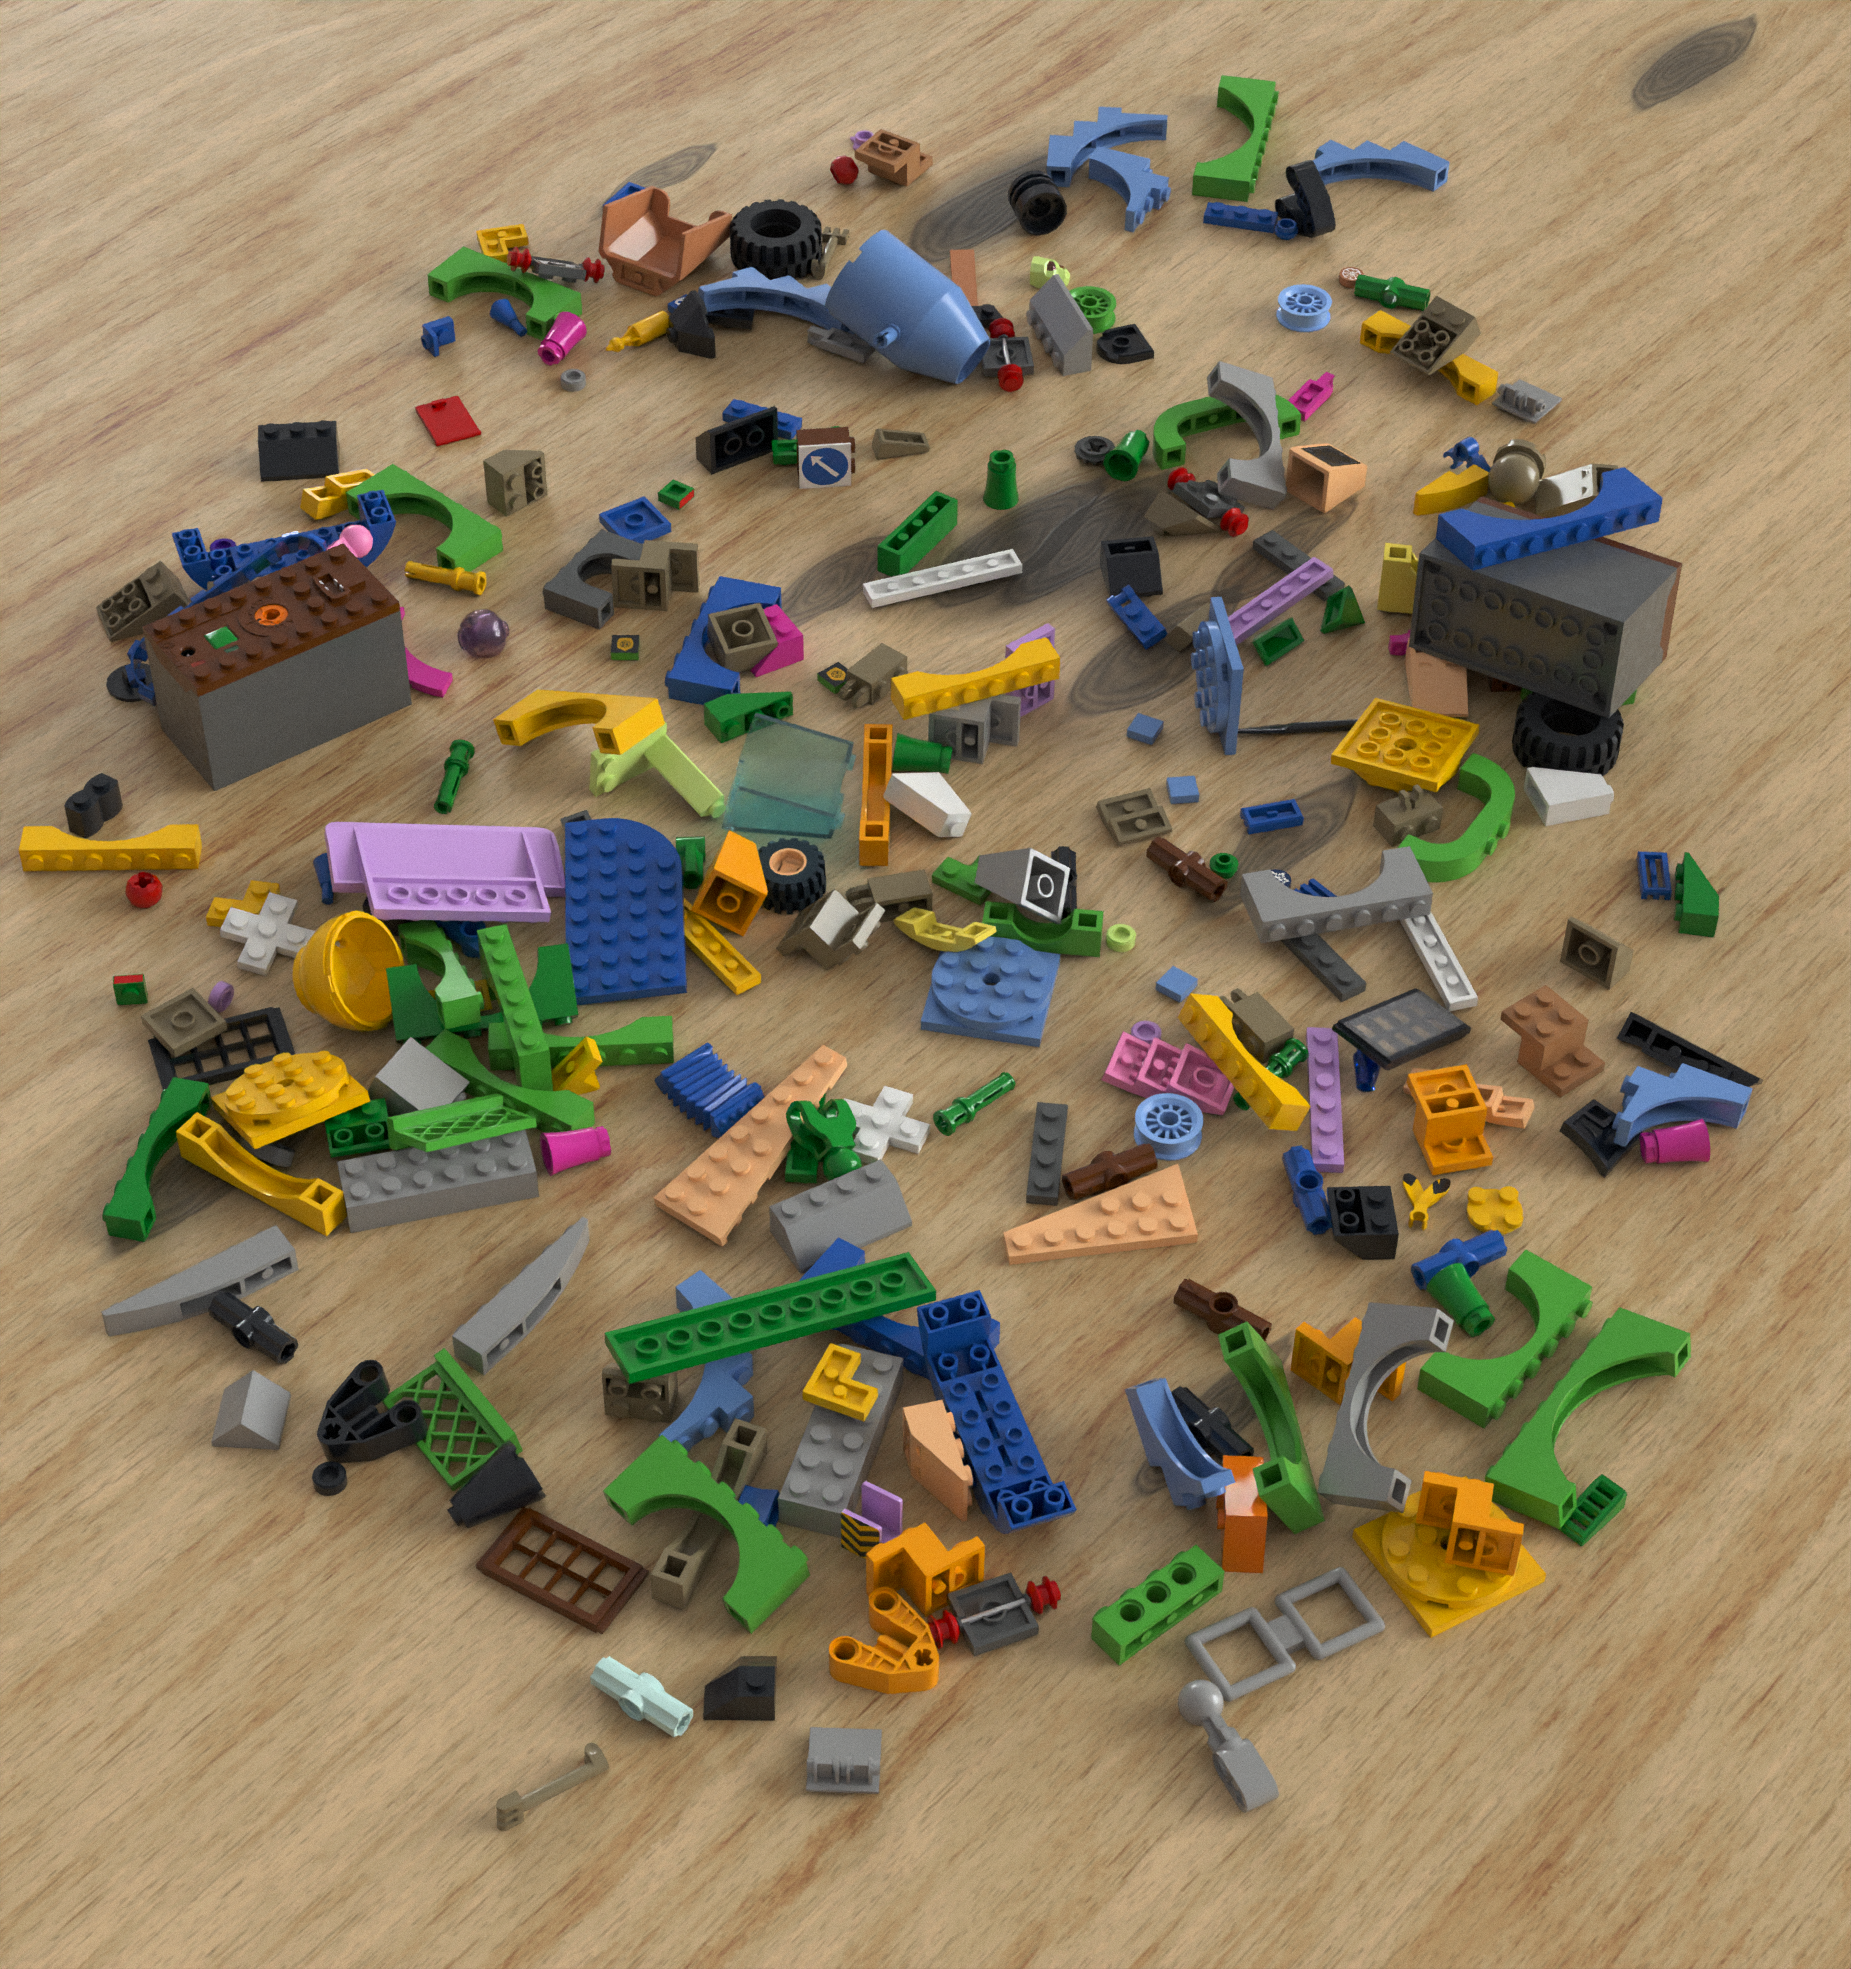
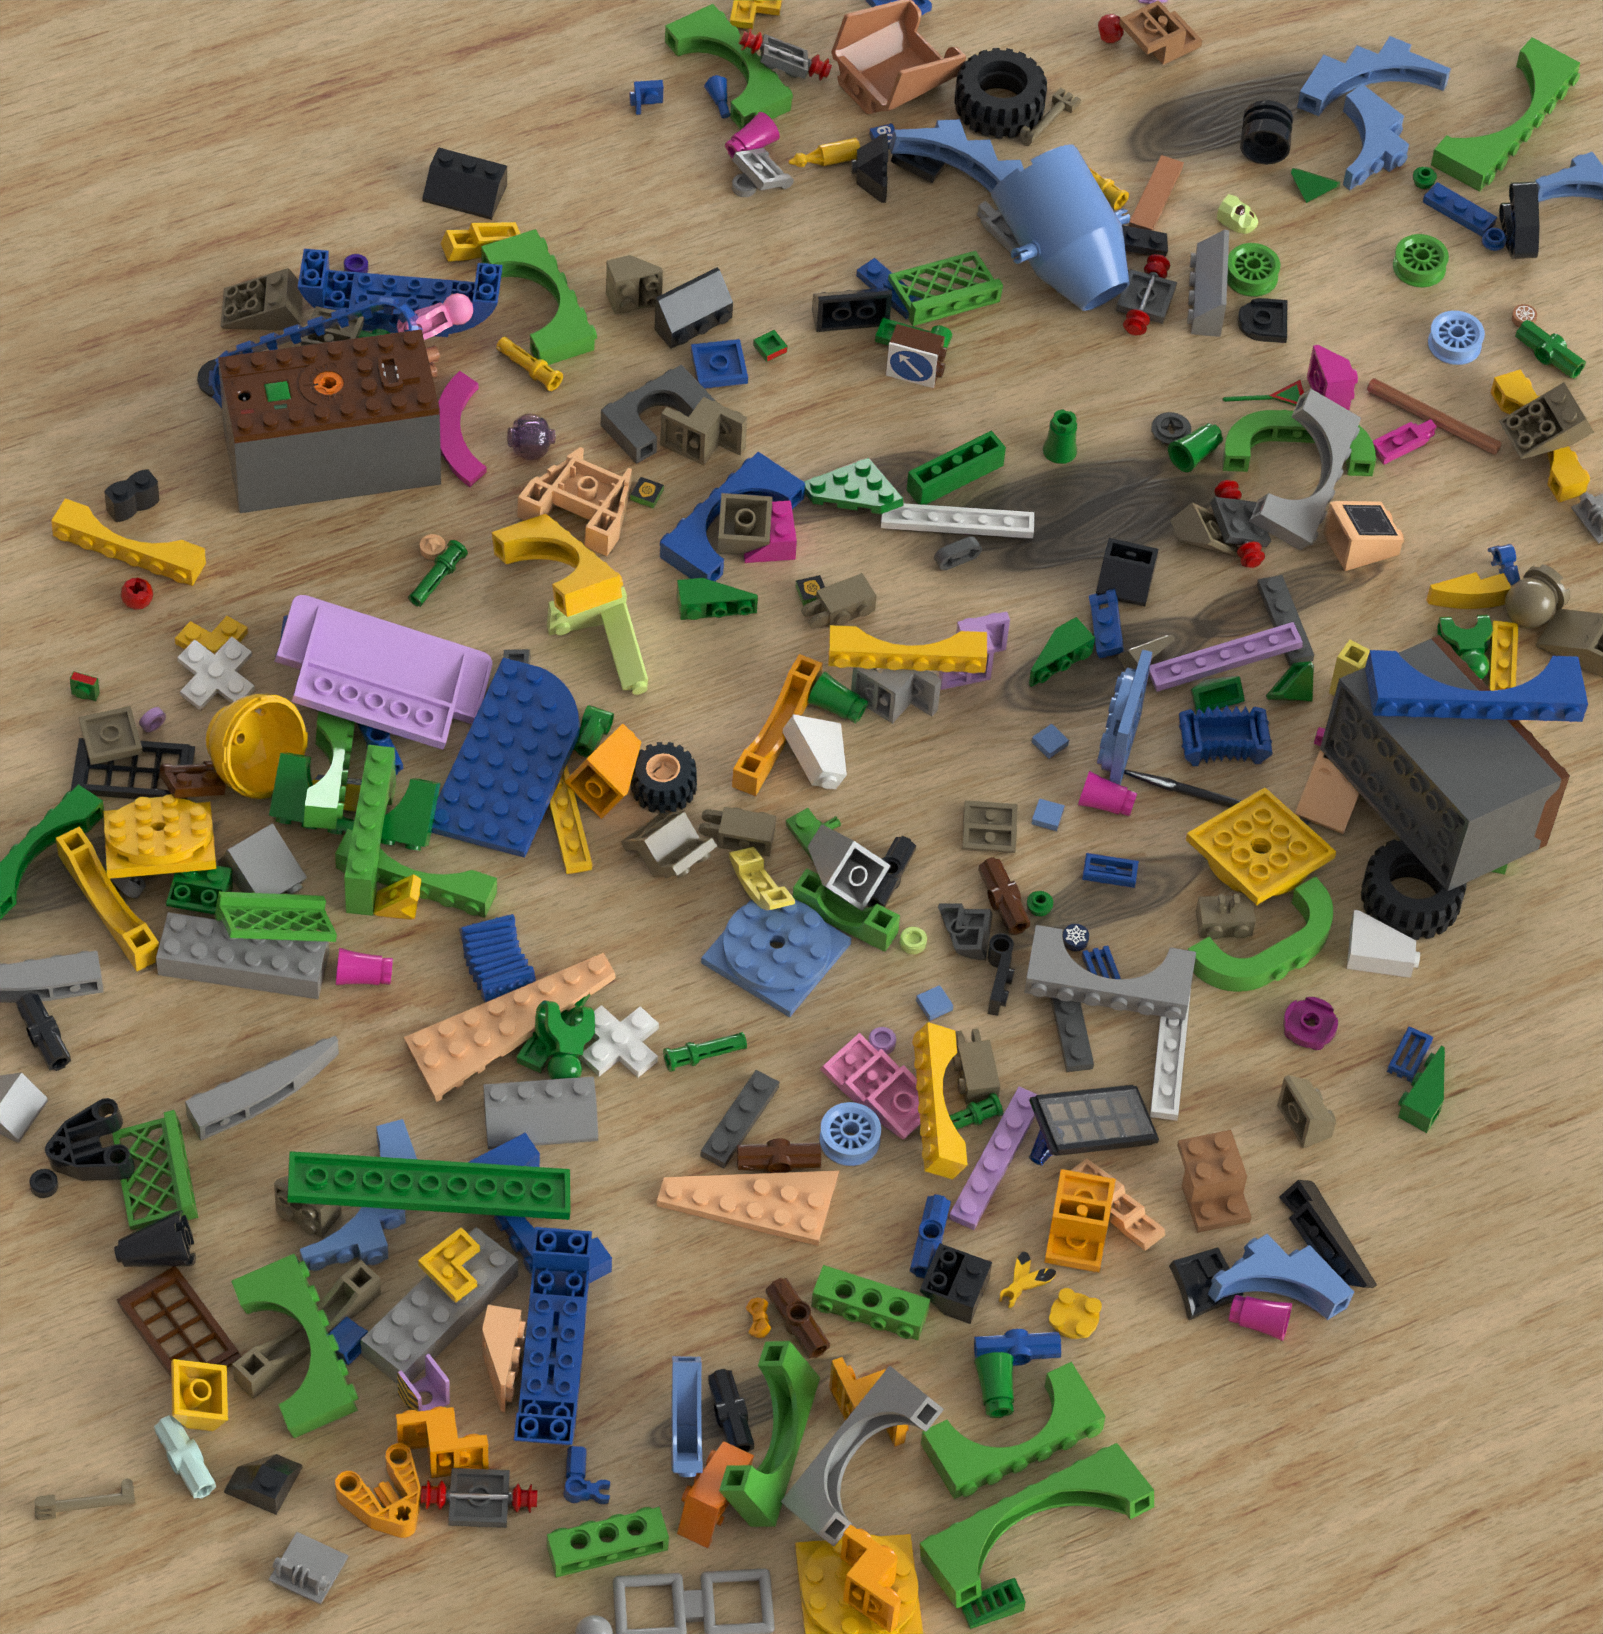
camera: 20 degrees right, 10 degrees up
red container [415,395,481,446] -> none
bright green arch [426,1029,595,1133] -> none
clear light blue windscreen [721,713,856,839] -> none
dark tan slope [872,429,930,458] -> none
none -> reddish brown plate [160,761,226,798]
none -> yellow slope [171,1359,228,1431]
none -> light nougat tile [420,534,446,560]
none -> light nougat wedge [517,447,632,556]
none -> blue bar [563,1446,610,1504]
none -> slope [654,267,733,349]
none -> light grey plate [732,148,794,190]
none -> light orange piece [746,1297,771,1338]
none -> plate [803,458,904,514]
none -> bright green brick [811,1265,930,1340]
none -> bright green fence [888,251,1003,326]
none -> dark grey beam [934,536,982,570]
none -> dark grey slope [938,903,993,961]
none -> black plate [987,933,1015,1016]
none -> green slope [1029,617,1095,687]
none -> dark pink plant [1078,771,1137,816]
none -> blue piece [1179,705,1273,766]
none -> green piece [1223,380,1304,406]
none -> magenta plate [1283,997,1338,1050]
none -> green slope [1291,168,1340,203]
none -> dark pink slope [1307,345,1358,410]
none -> nougat axle [1367,378,1502,455]
none -> bright green wheel [1393,234,1449,288]
none -> green plate [1413,167,1437,189]

